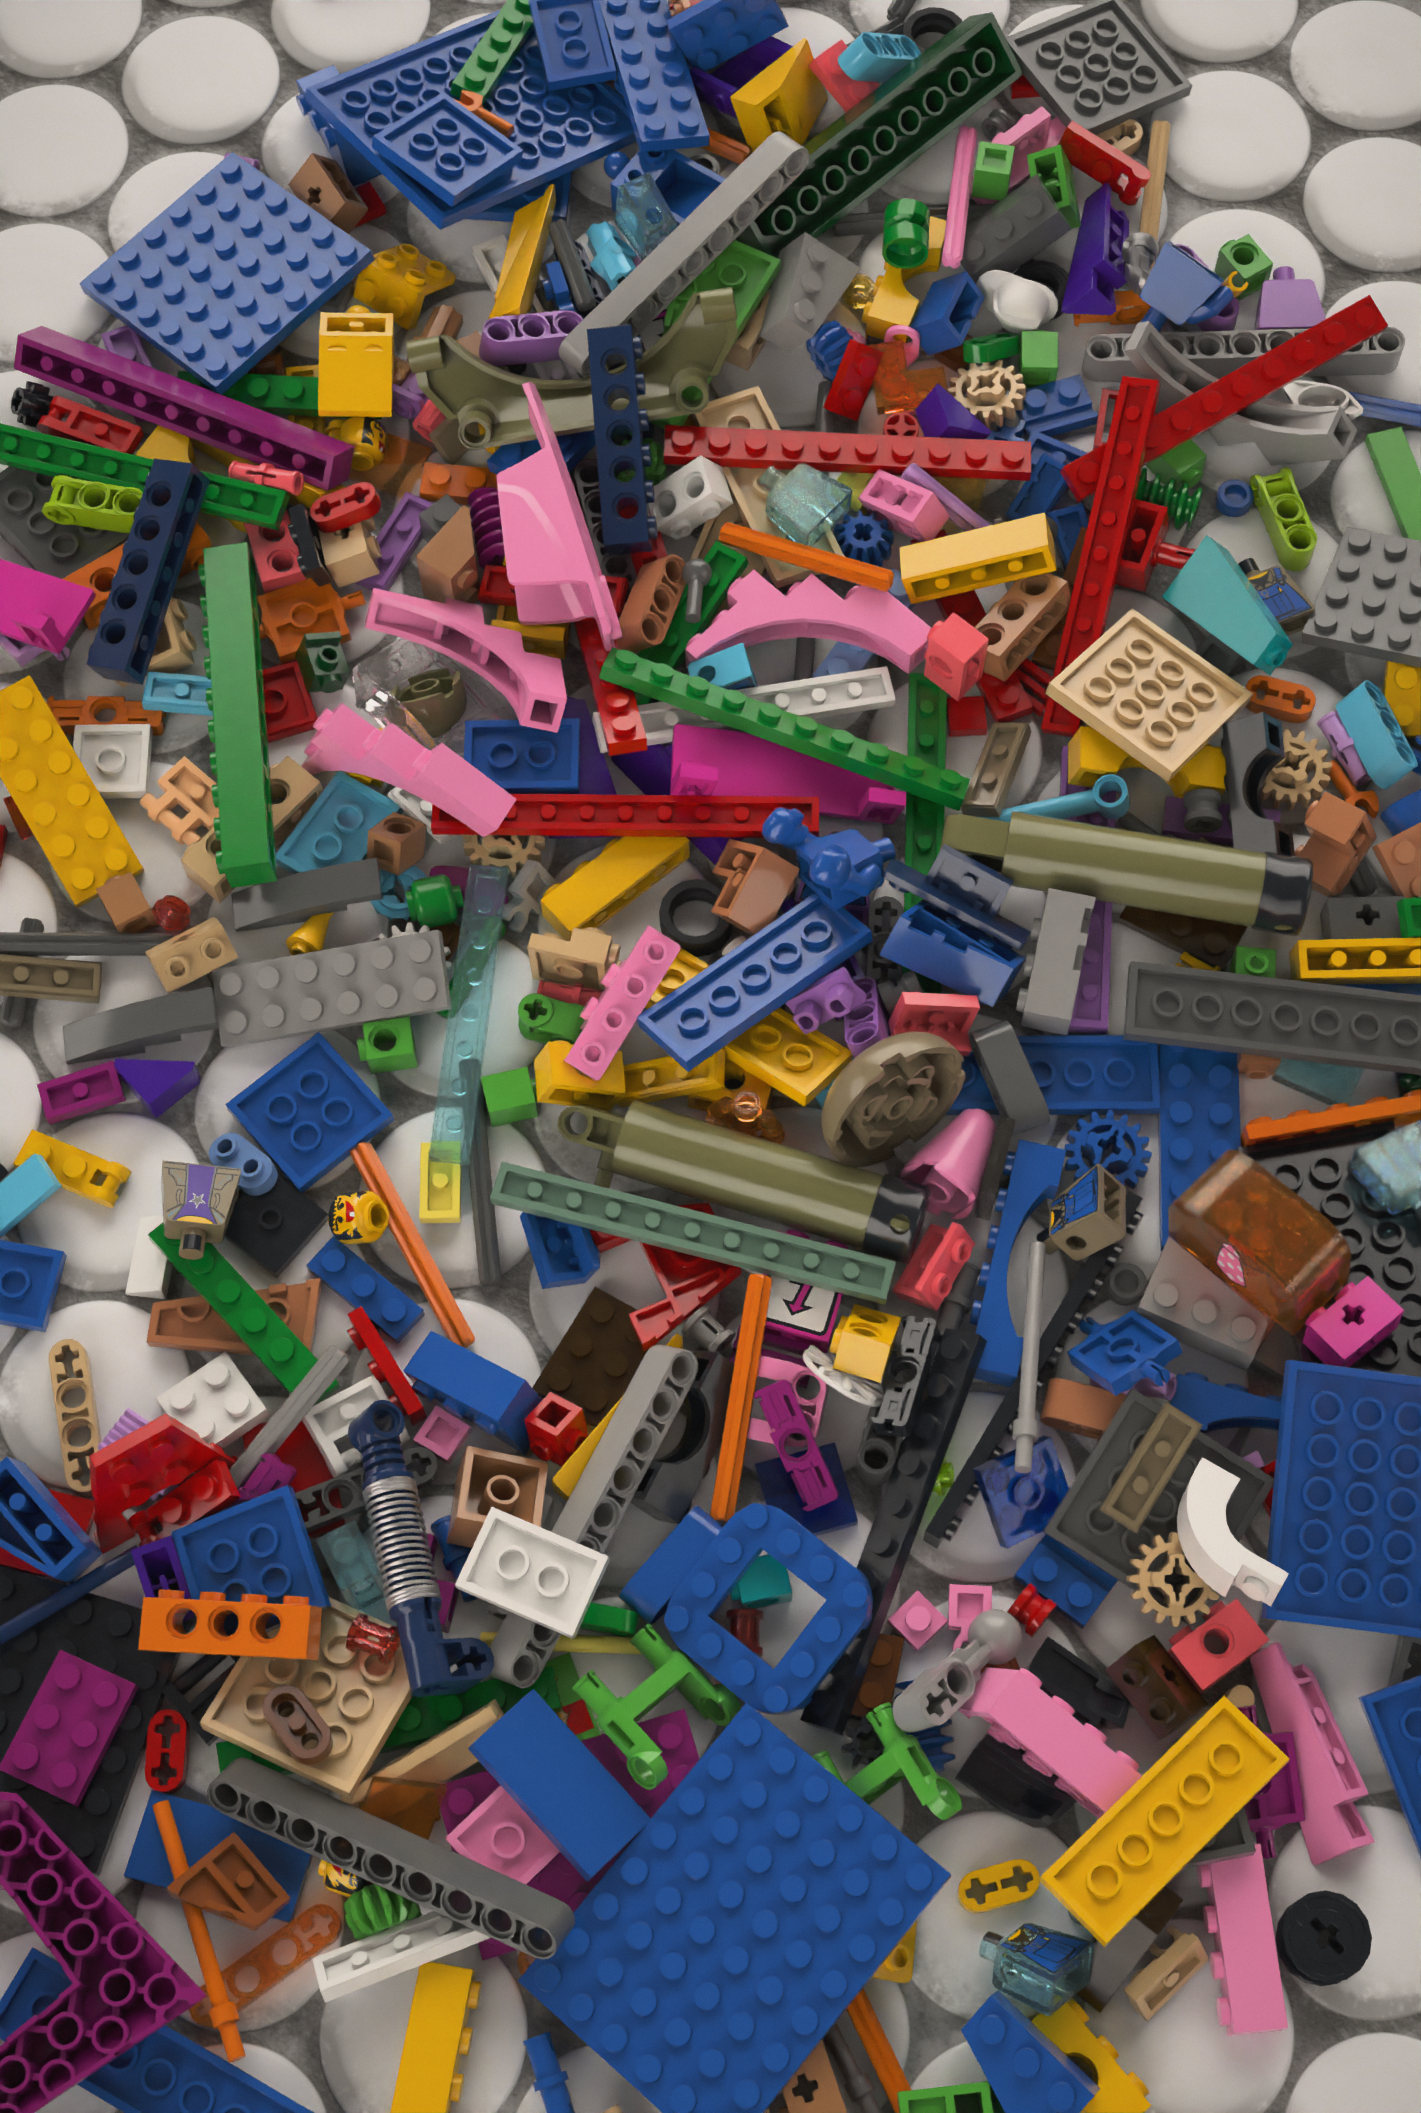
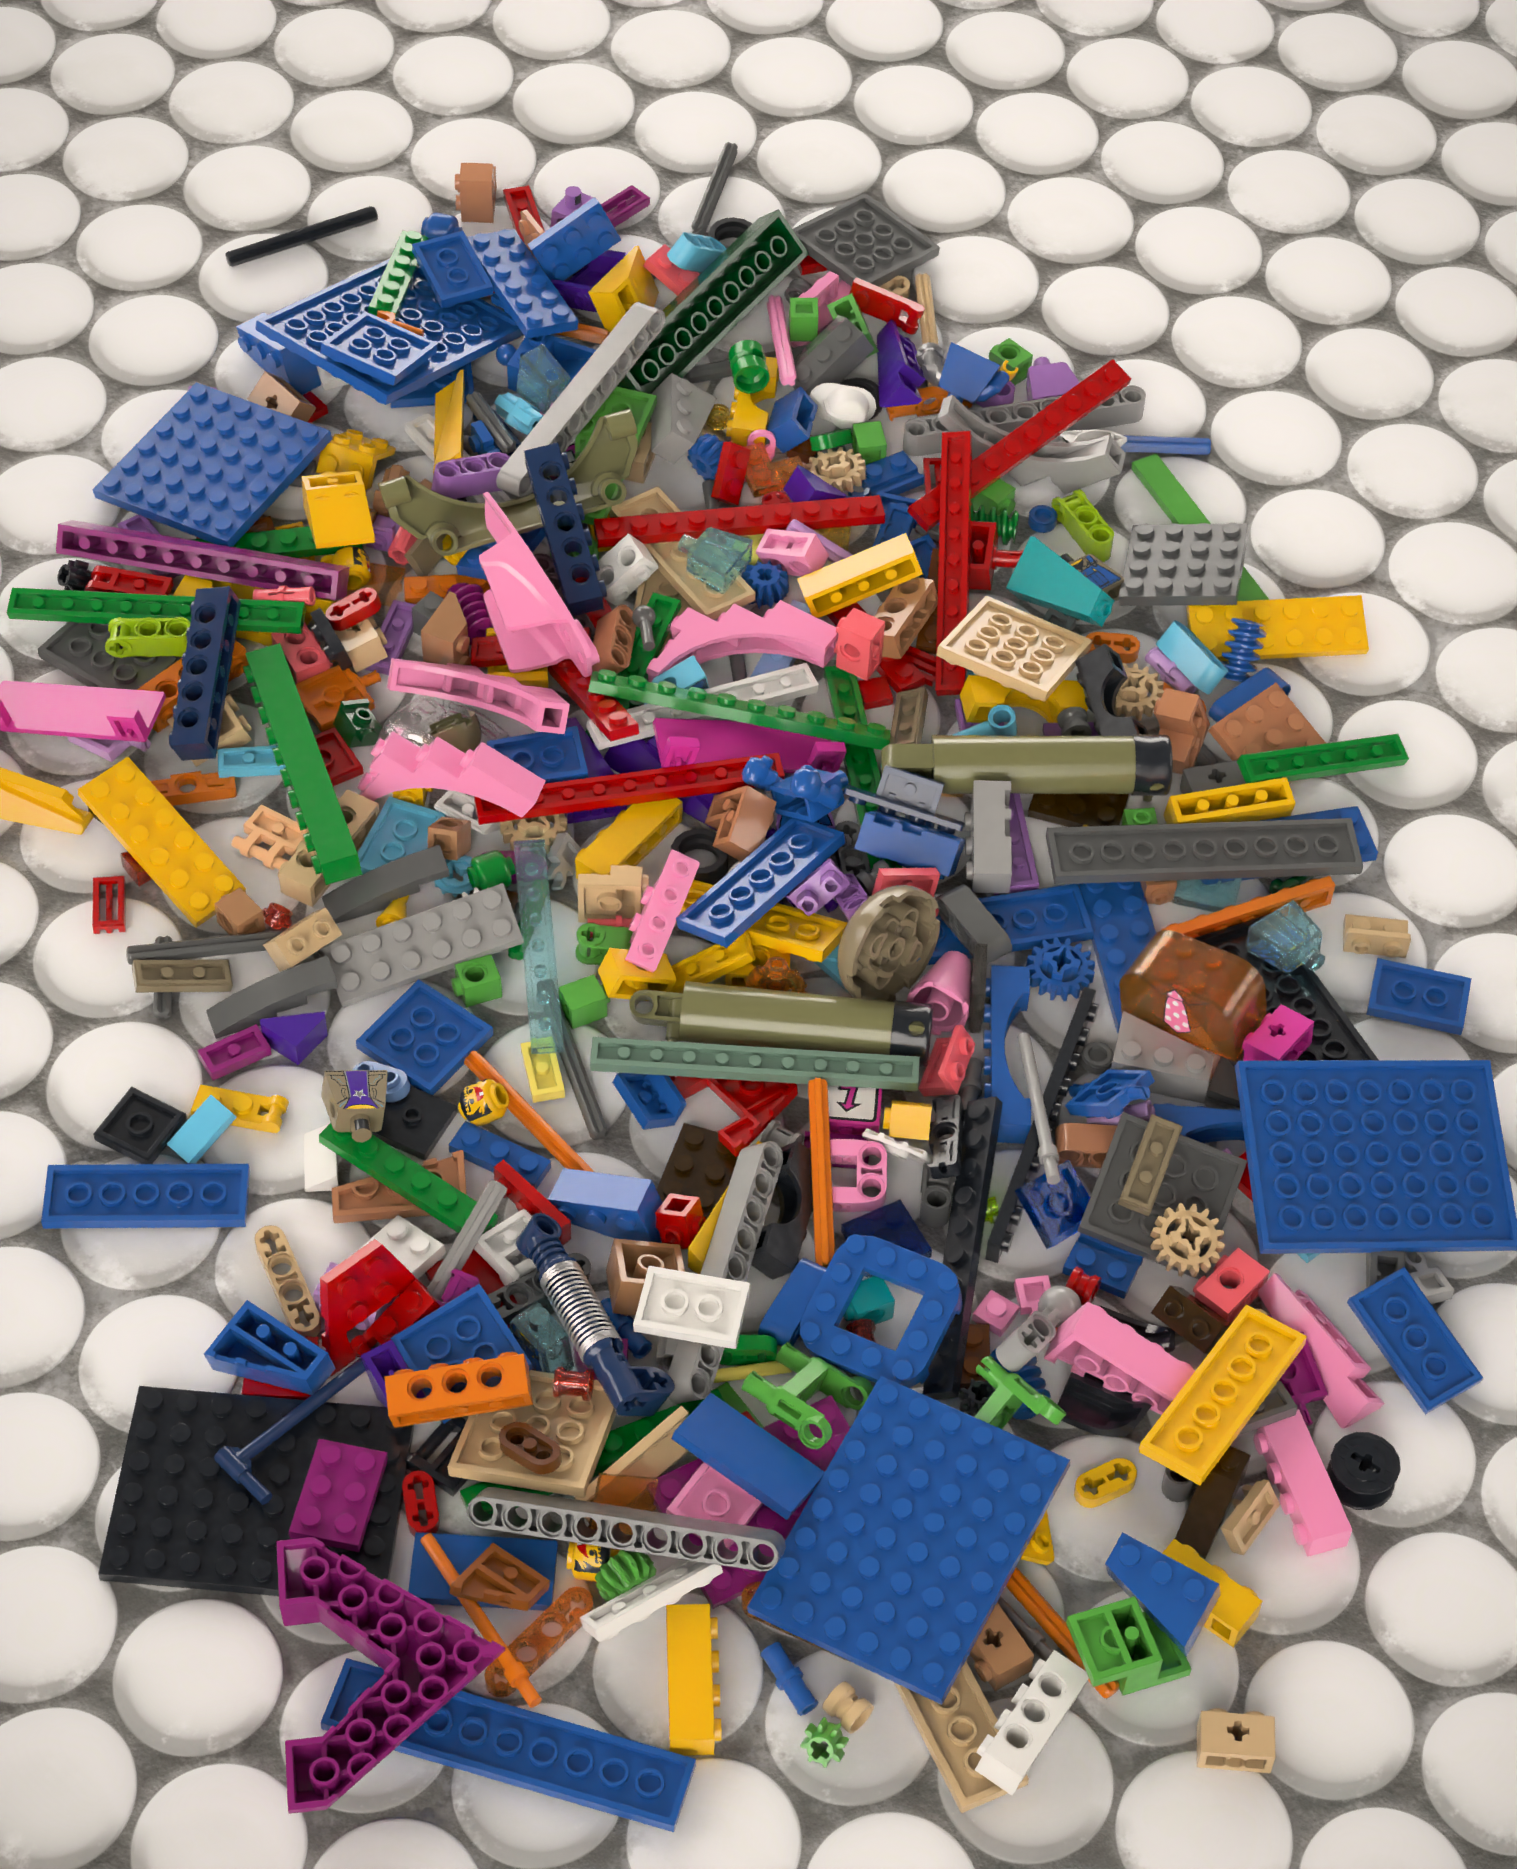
camera: 15 degrees left, 15 degrees down
white plate [73,724,153,799] -> none
bright pink plate [413,1405,472,1465] -> none
orange axle [719,522,894,592] -> none
magenta piece [754,1380,839,1511] -> none
clear light blue torso [979,1923,1094,2016] -> none
dark tan torso [1037,1163,1126,1261] -> none
white arch [1177,1457,1289,1606] -> none

